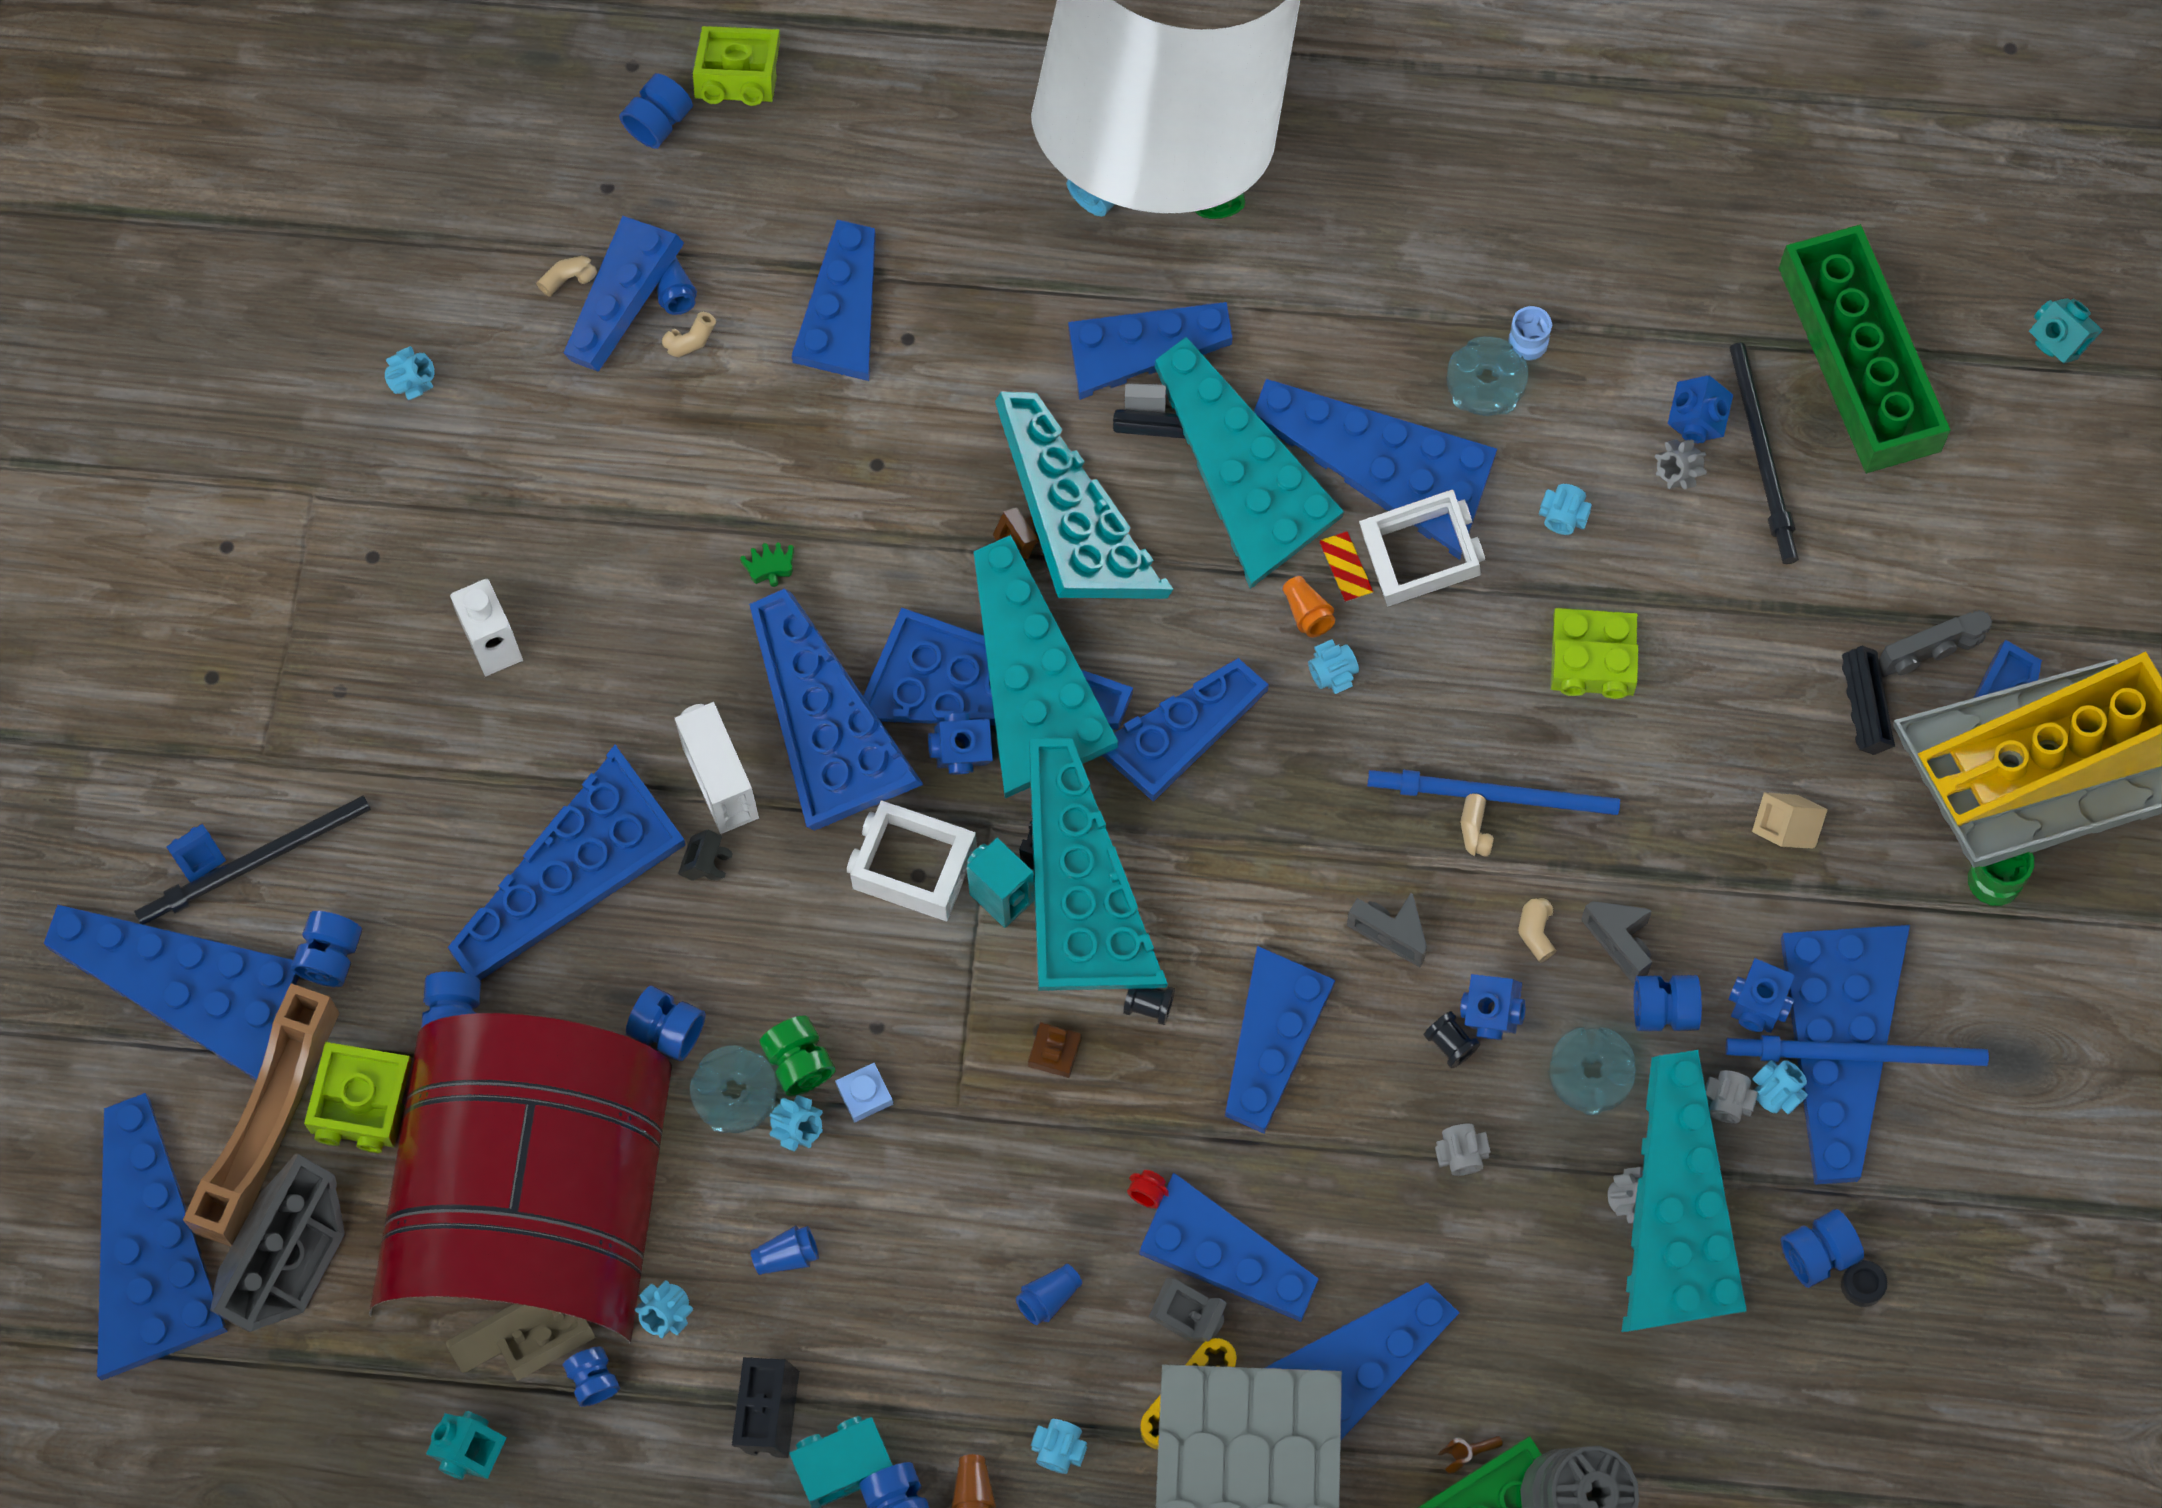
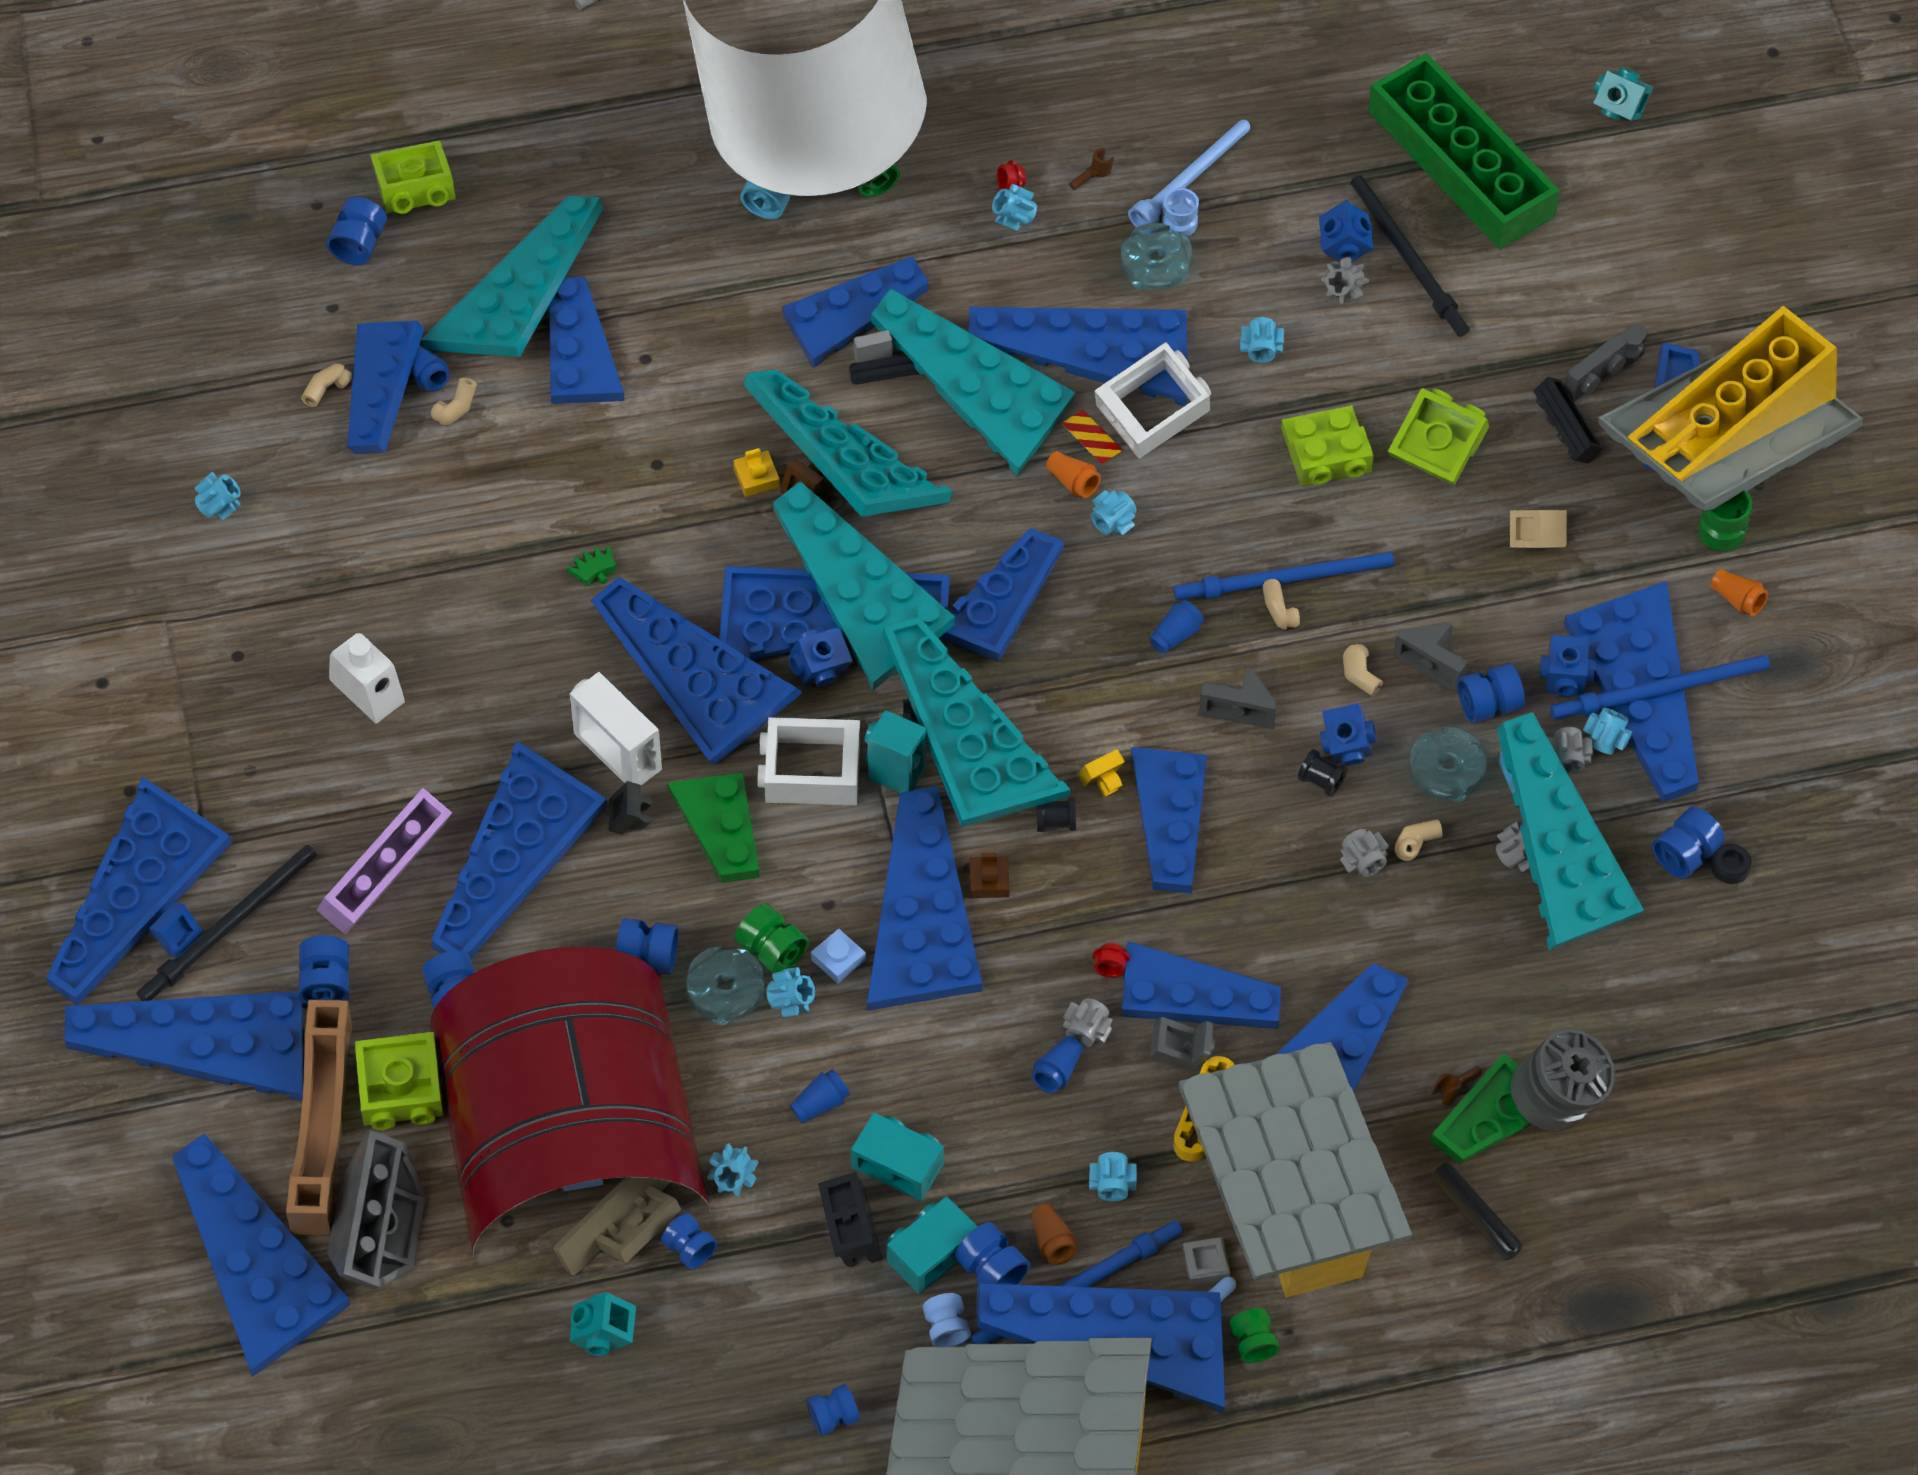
camera: 20 degrees left, 10 degrees down
none -> blue wing [46,776,232,1005]
none -> lavender brick [317,788,452,935]
none -> teal wing [421,196,604,357]
none -> green wing [667,772,760,883]
none -> yellow tile [733,448,780,497]
none -> teal brick [851,1112,944,1202]
none -> blue wing [867,786,983,1011]
none -> medium azure gear [992,184,1037,231]
none -> red plate [997,160,1026,190]
none -> light grey gear [1062,998,1113,1048]
none -> reddish brown hand [1069,148,1114,190]
none -> yellow tile [1078,749,1125,797]
none -> light blue piece [1128,120,1250,232]
none -> blue cone [1149,600,1204,654]
none -> lime plate [1388,388,1489,486]
none -> tan arm [1395,819,1443,861]
none -> orange cone [1710,569,1768,616]

